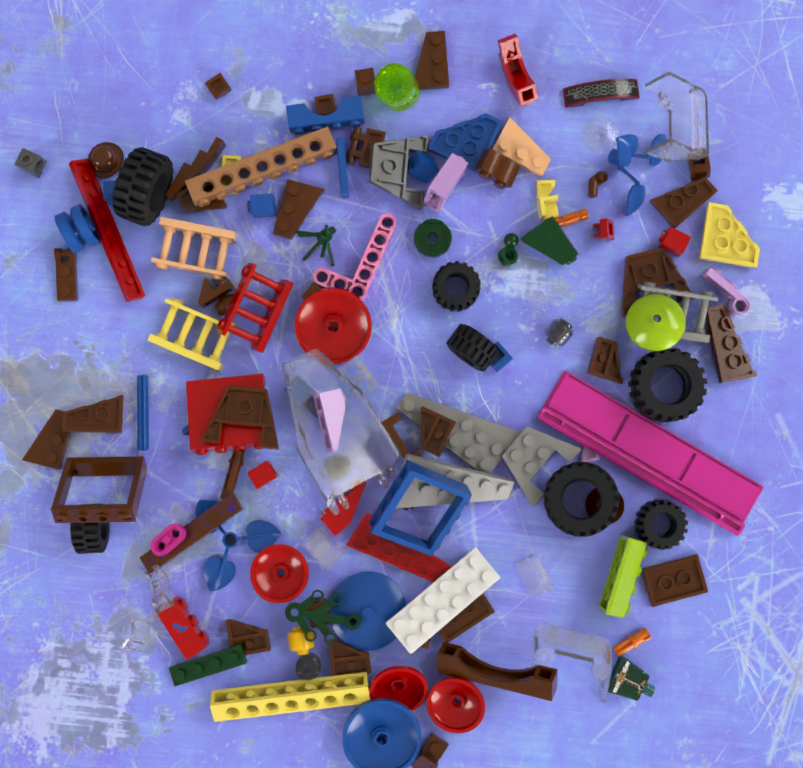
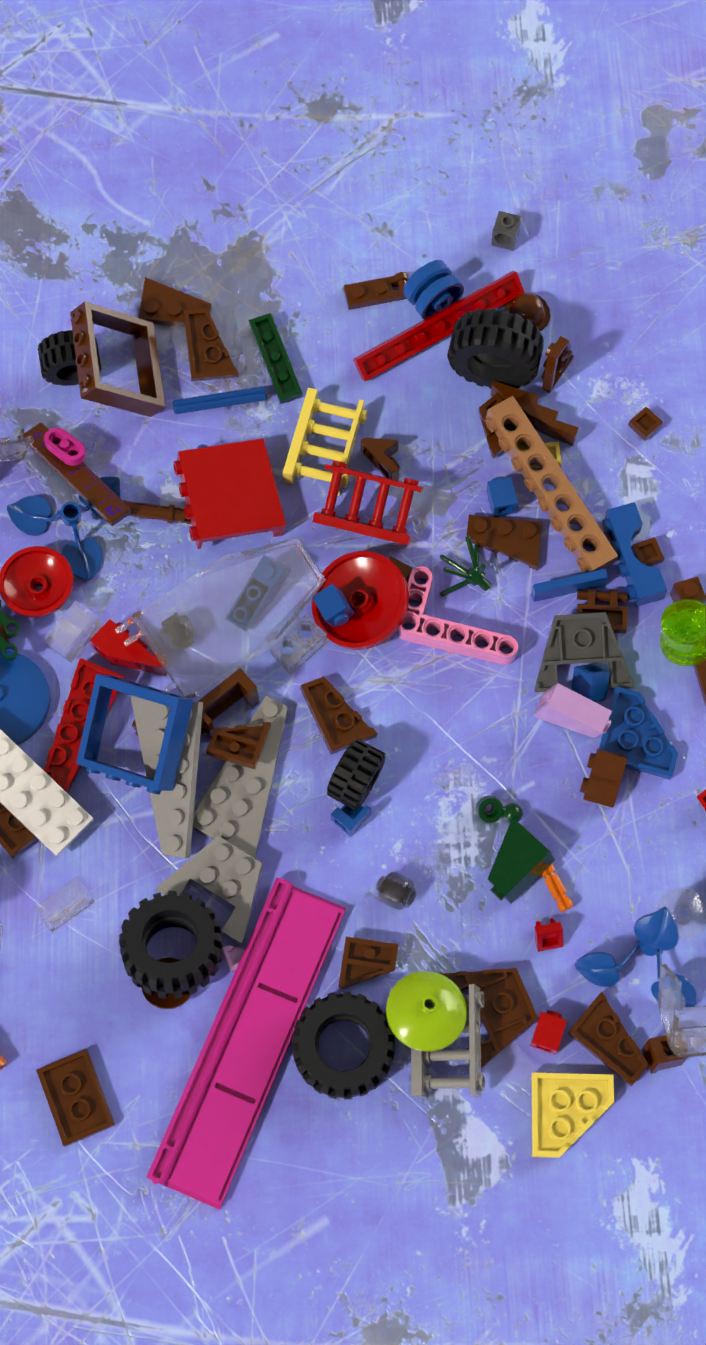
camera: 85 degrees right, 15 degrees down
light nougat fence [151,217,238,281] -> none
reddish brown wing [201,385,279,450] -> none
reddish brown arm [215,294,234,316] -> none
red panel [247,460,279,489] -> none
lavender slope [313,388,346,452] -> none
dark green plate [414,219,452,258] -> none
black tyre [432,261,481,312] -> none
light nougat wing [493,117,551,177] -> none
light yellow tile [536,180,556,200] -> none
light yellow panel [536,195,559,221] -> none
reddish brown arm [588,171,608,197] -> none
lime slope [598,535,648,618] -> none
black tyre [634,500,688,550] -> none
lavender plate [700,268,750,315] -> none
reddish brown wing [706,305,757,383] -> none
none -> dark green plate [249,313,303,404]
none -> reddish brown wing [300,676,378,755]
none -> blue brick [312,583,355,628]
none -> reddish brown wing [541,336,574,393]

